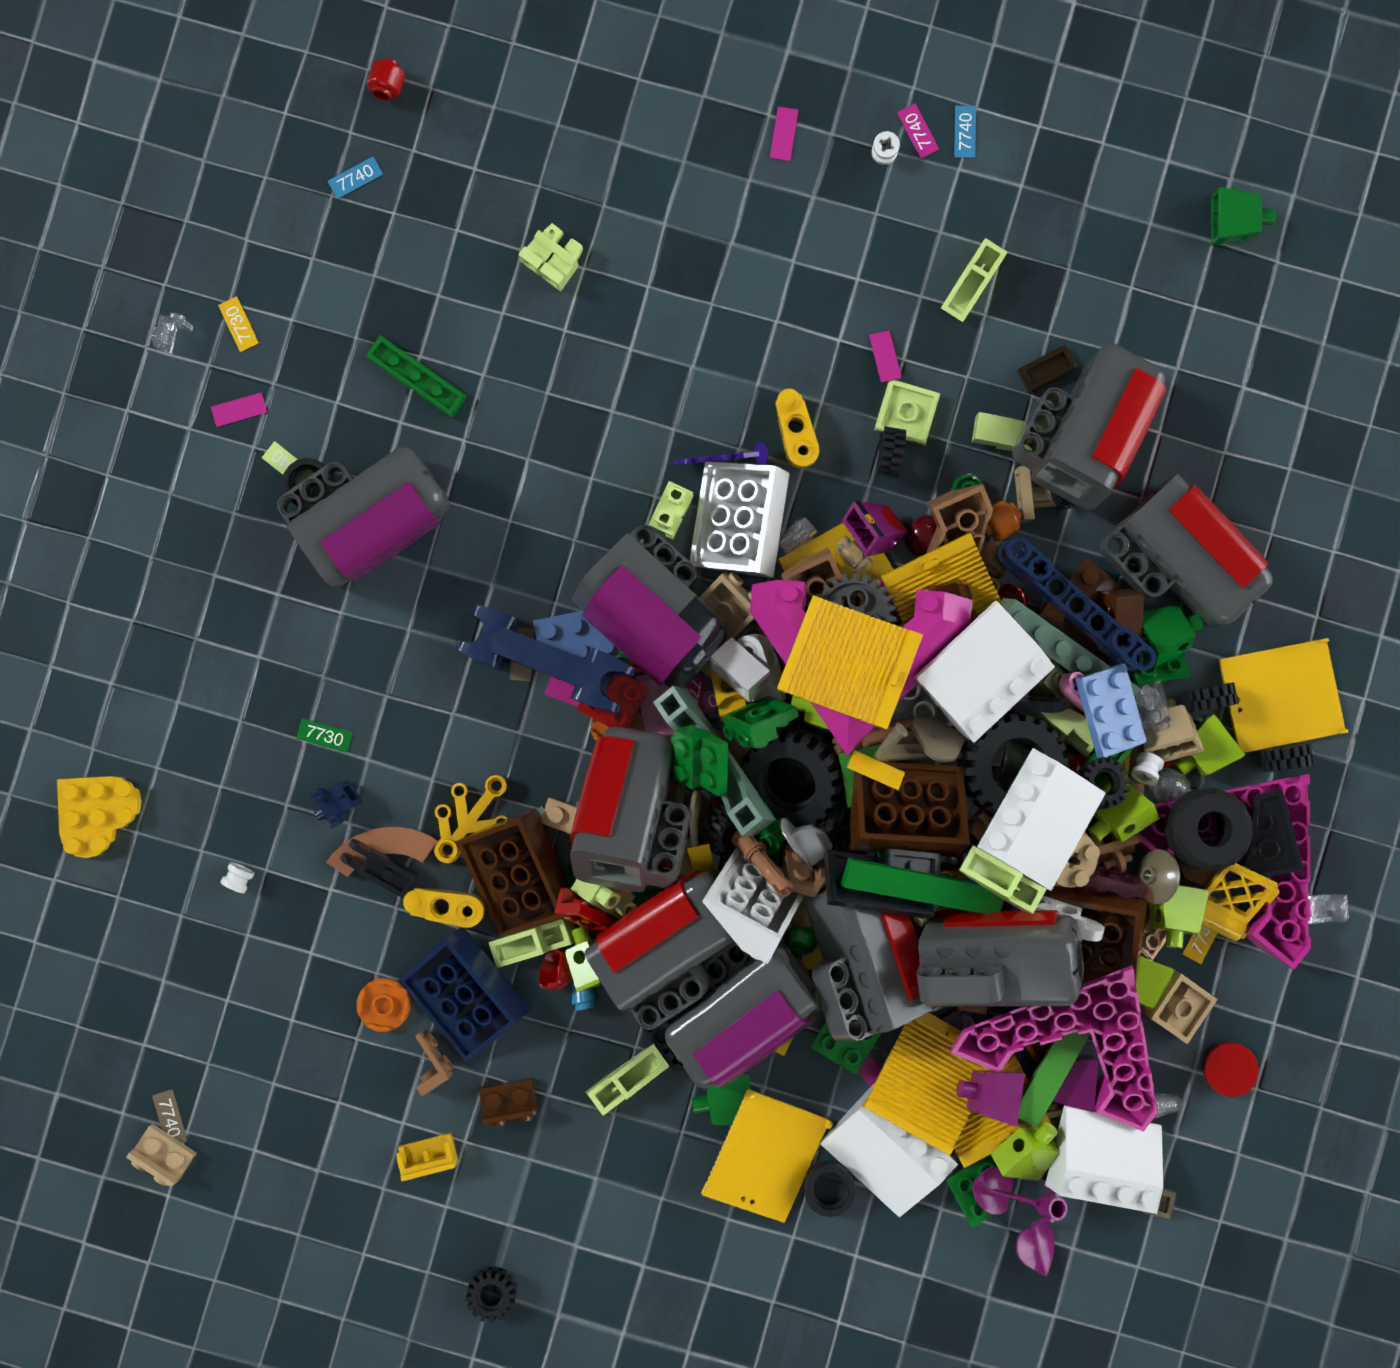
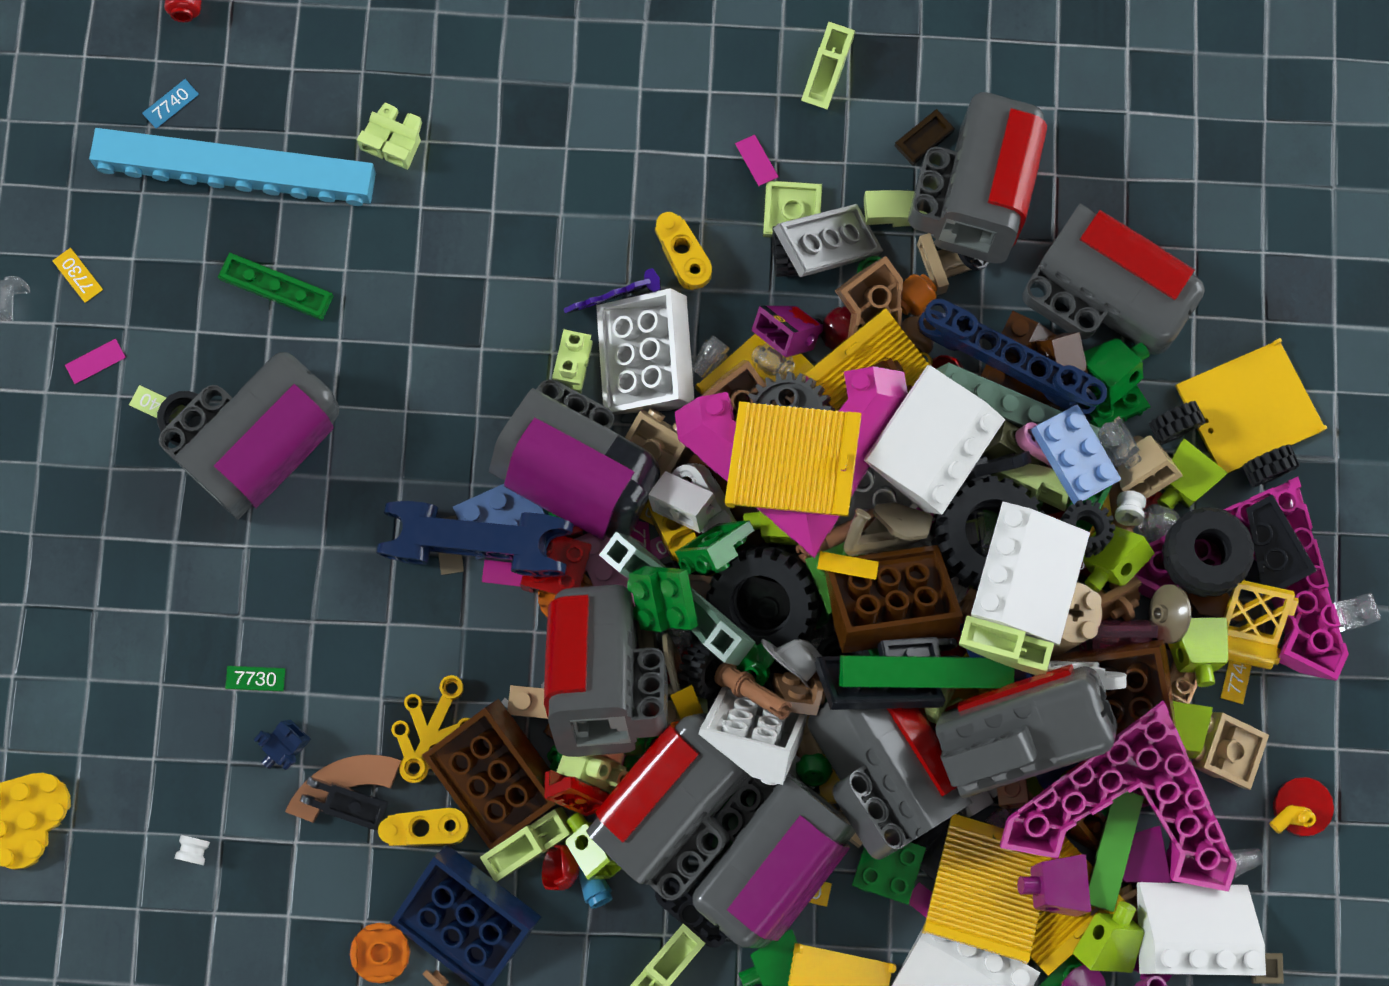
camera: 20 degrees left, 10 degrees down
none -> medium azure brick [89,128,376,206]
none -> light grey tile [773,204,883,277]
none -> yellow arm [1269,805,1316,834]

